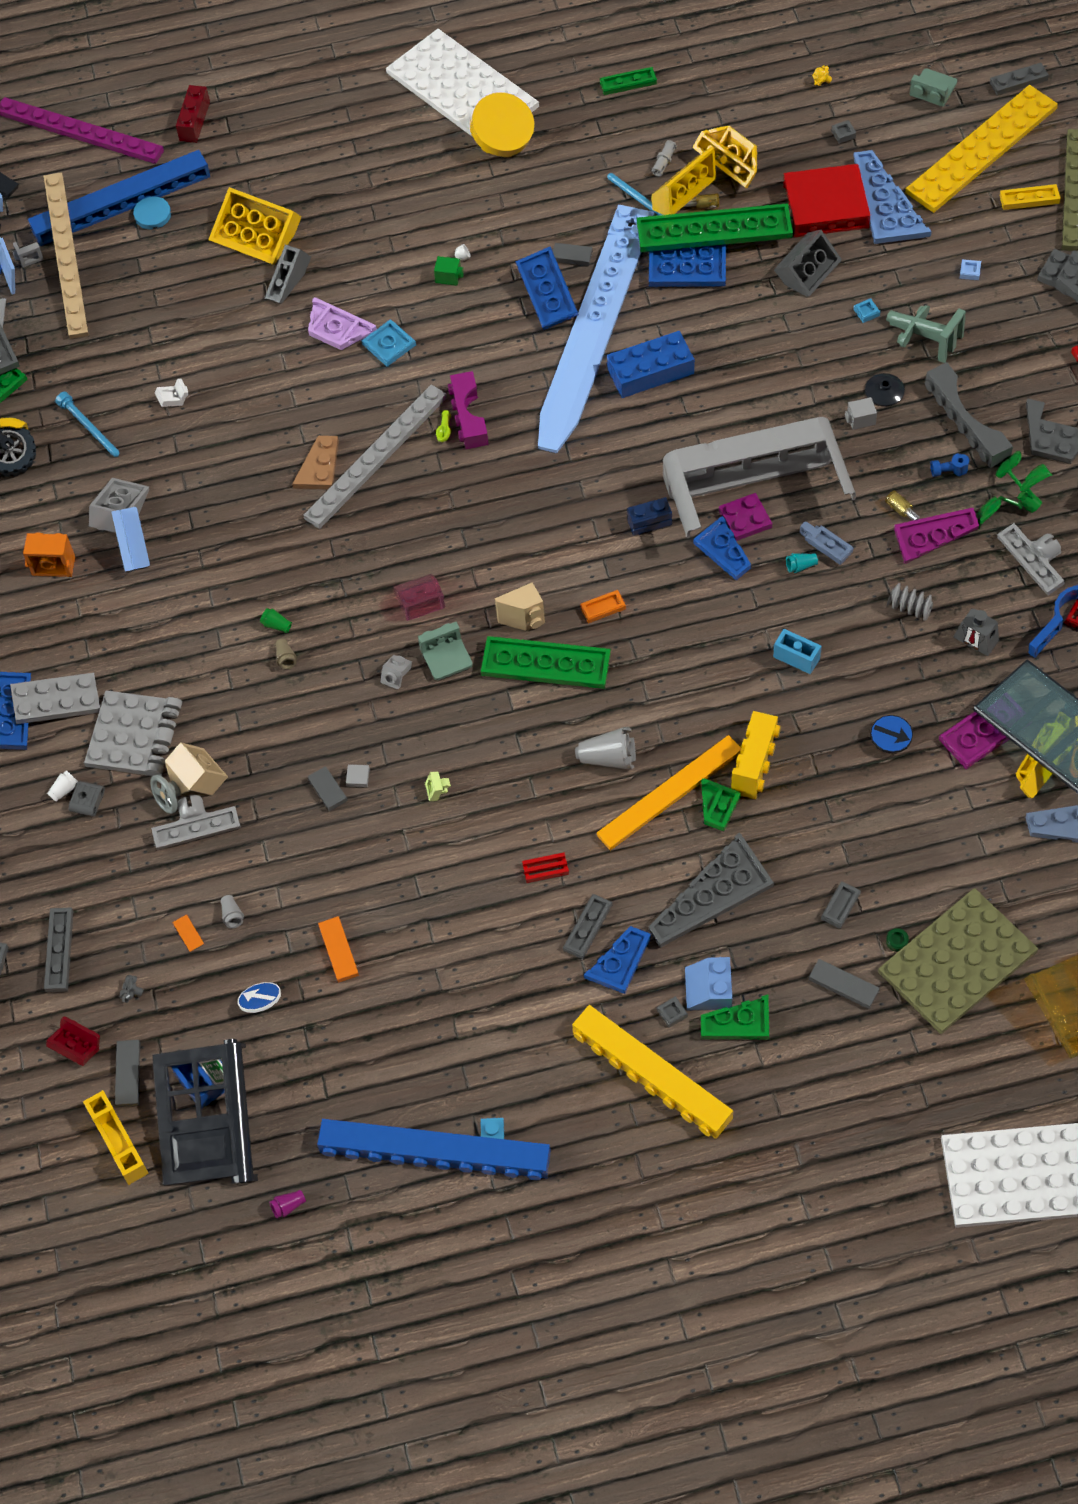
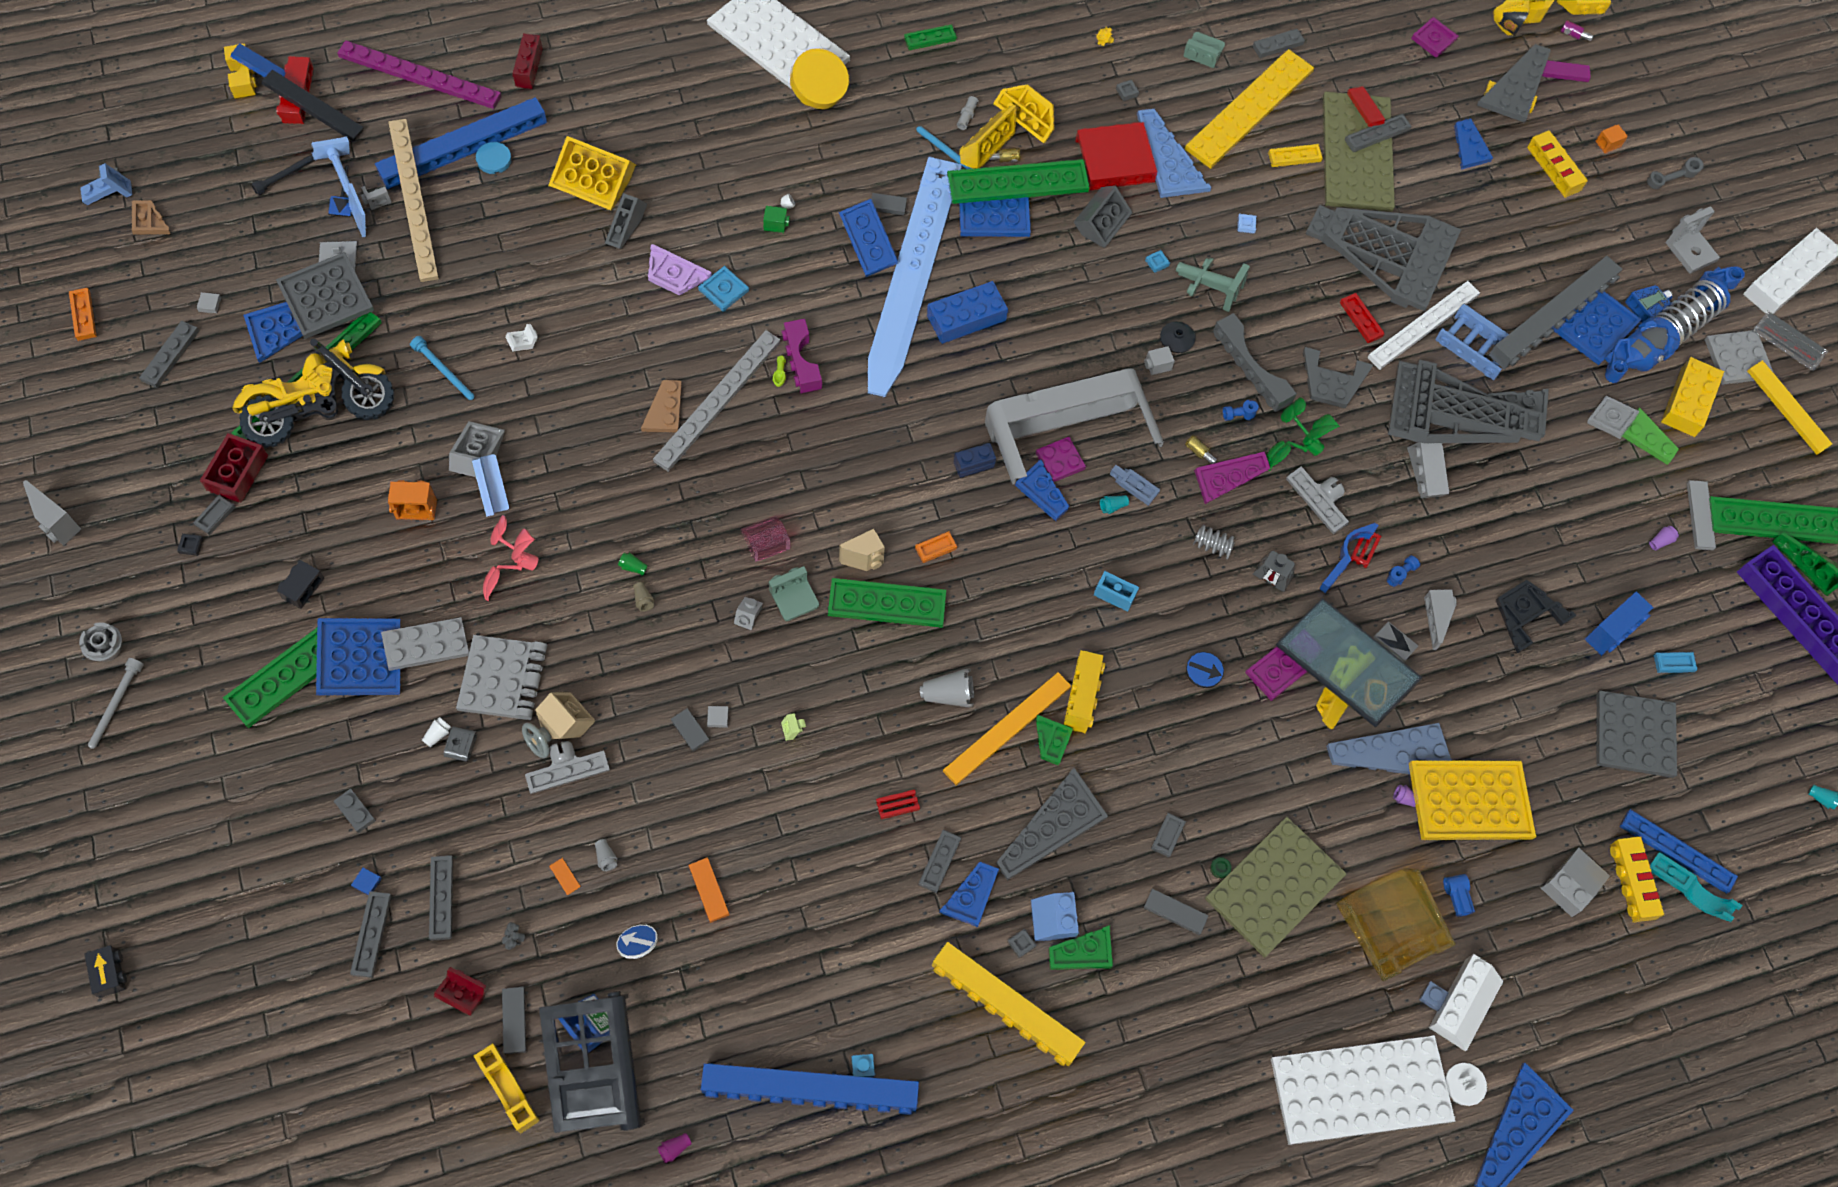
camera: 15 degrees left, 5 degrees up
none -> coral plant [483,515,538,601]

